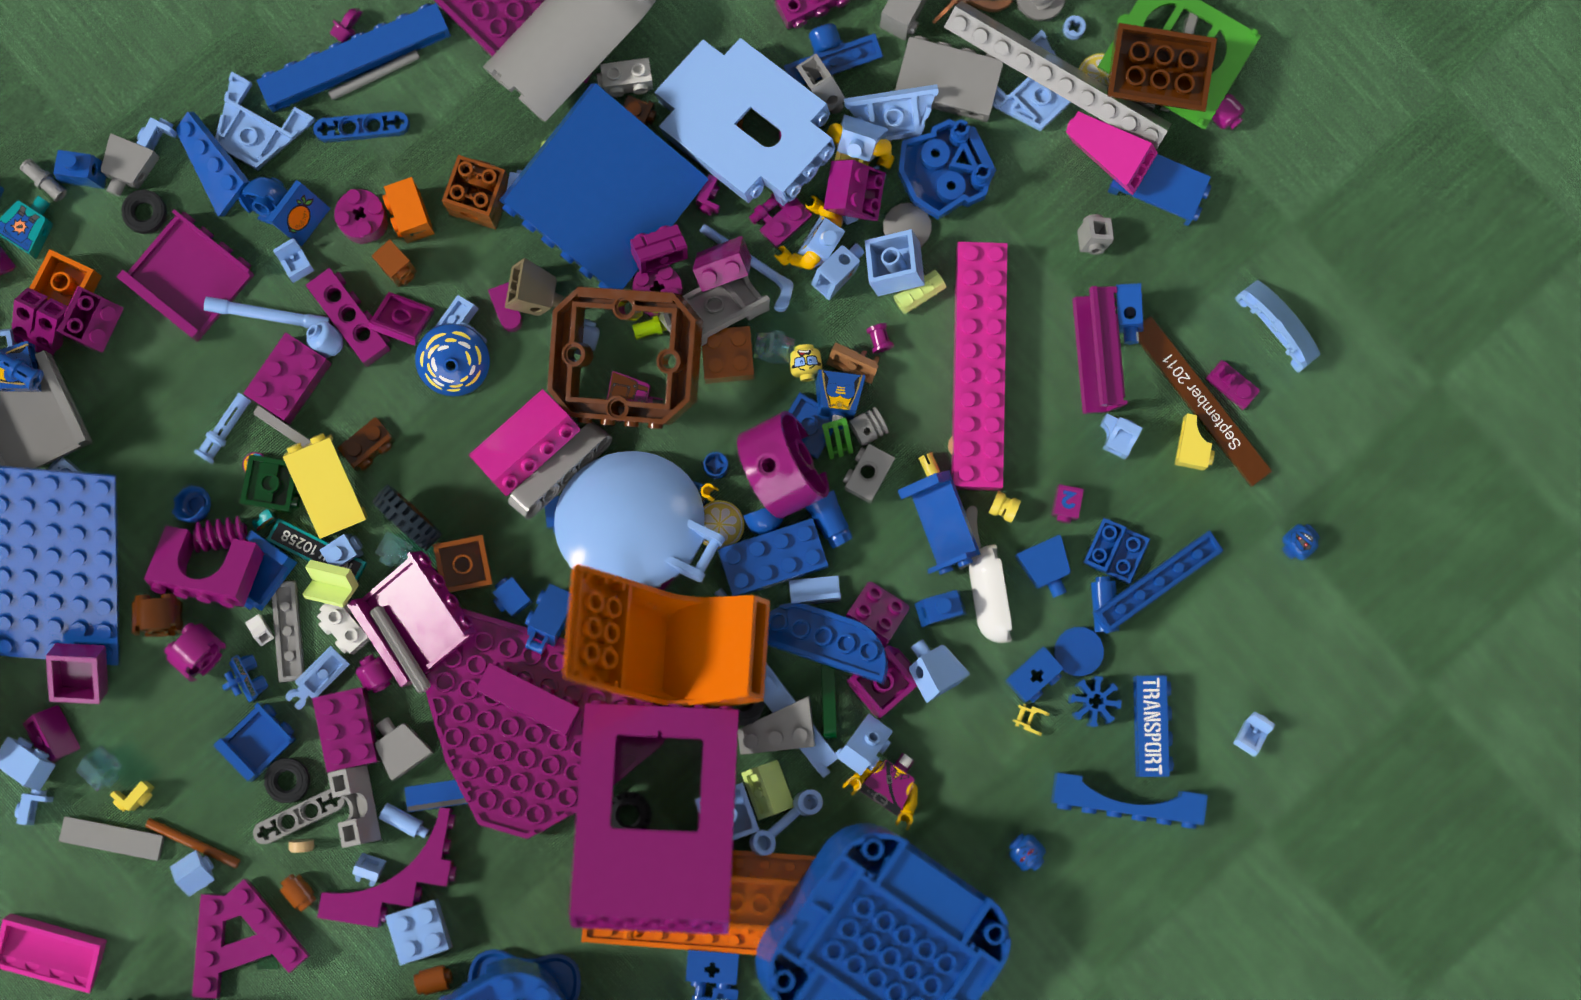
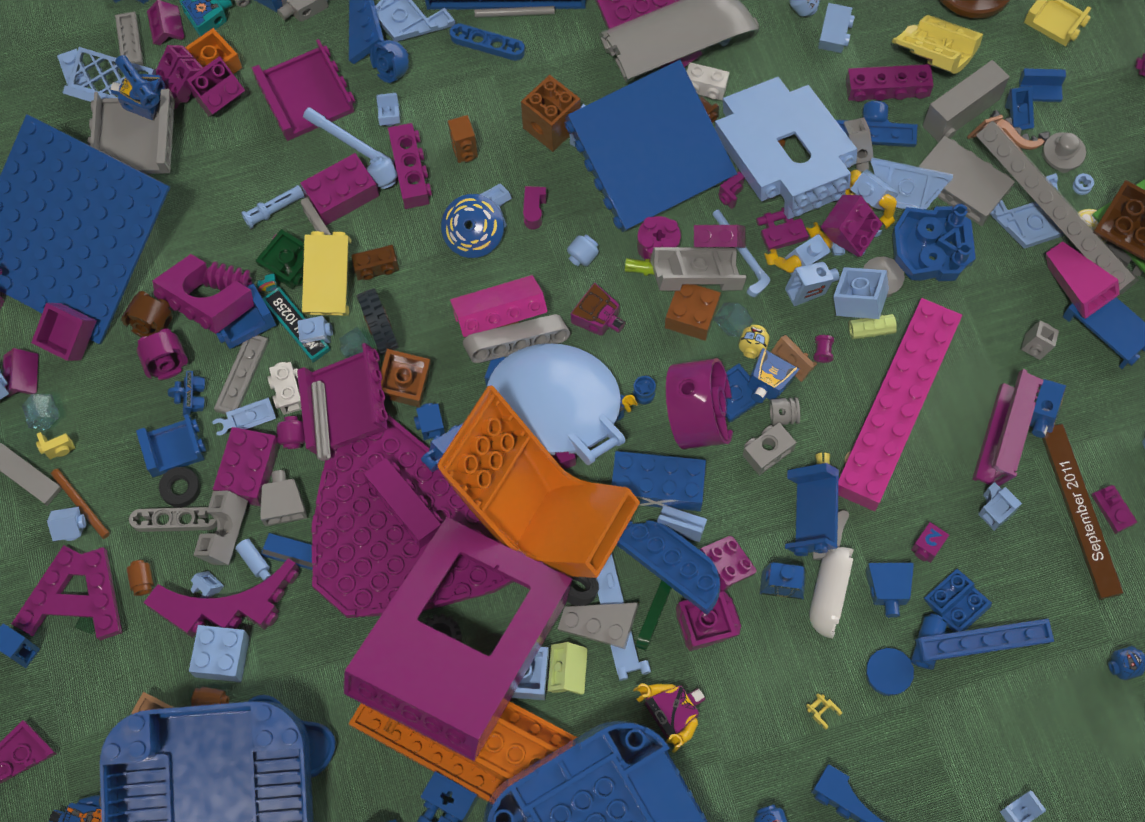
camera: 30 degrees right, 15 degrees down
black tyre [121,189,167,234] -> none
blue hair [172,485,211,523] -> none
white piece [245,614,274,646] -> none
blue tile [267,180,331,247] -> none
tan tile [288,839,315,852] -> none
yellowish green panel [303,560,359,607] -> none
magenta brick [334,189,388,244] -> none
magenta plate [369,292,434,346] -> none
orange brick [382,177,435,243] -> none
dark tan torso [505,258,565,316] -> none
reddish brown panel [547,287,703,429] -> none
magenta brick [630,225,688,274] -> none
dish [703,500,744,550] -> none
blue hair [743,508,783,535] -> none
light blue piece [749,789,823,856] -> none
blue plant [805,490,853,549] -> none
bright green tile [822,418,853,460] -> none
light blue brick [836,714,893,776] -> none
light blue torso [909,639,970,703] -> none
light yellow wheel [989,491,1021,523] -> none
blue brick [1004,646,1064,703] -> none
blue gear [1068,676,1122,727] -> none
blue brick [1133,675,1173,777] -> none
light yellow arch [1175,413,1215,471] -> none

